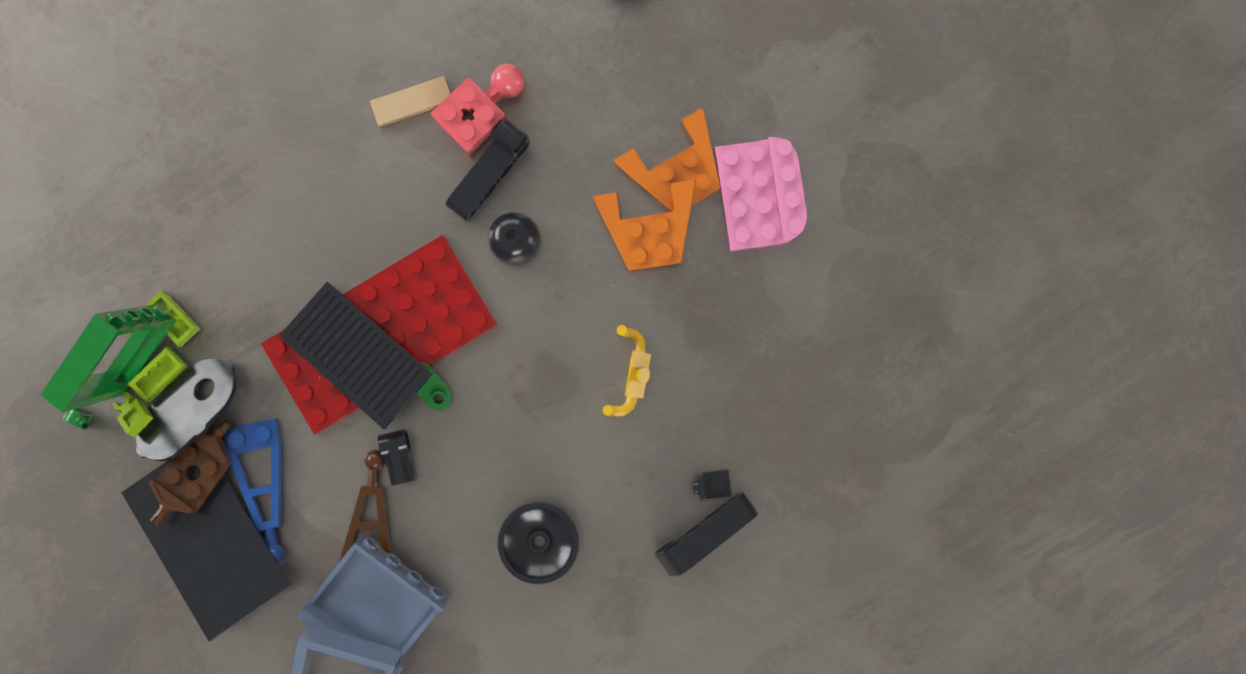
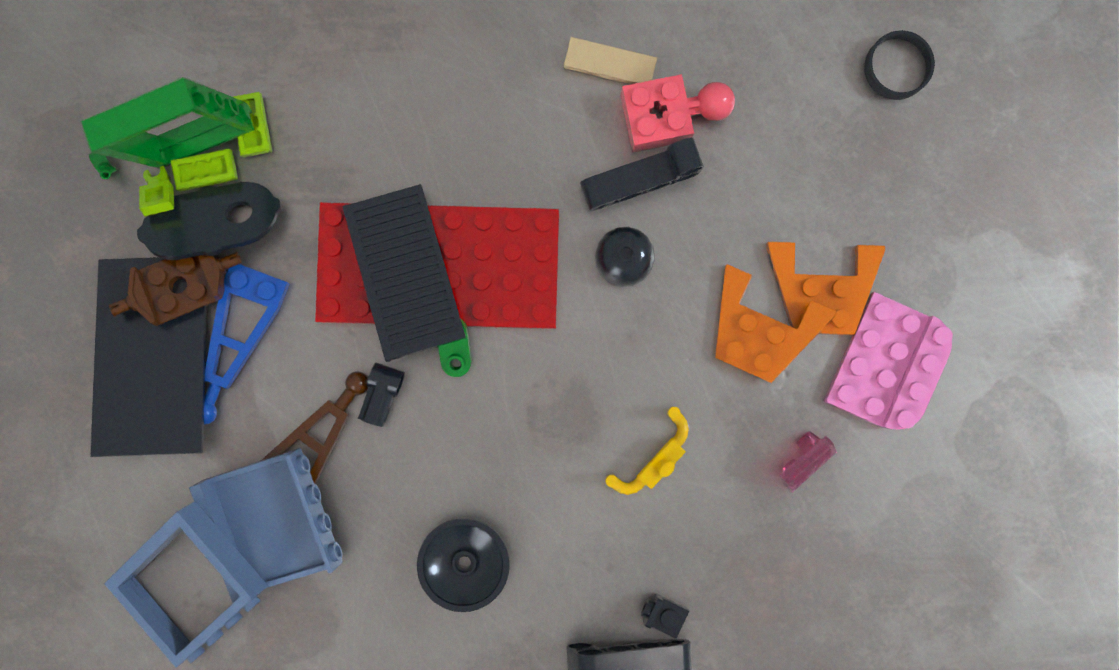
camera: 30 degrees right, 0 degrees up
none -> clear pink hinge [780,431,837,493]

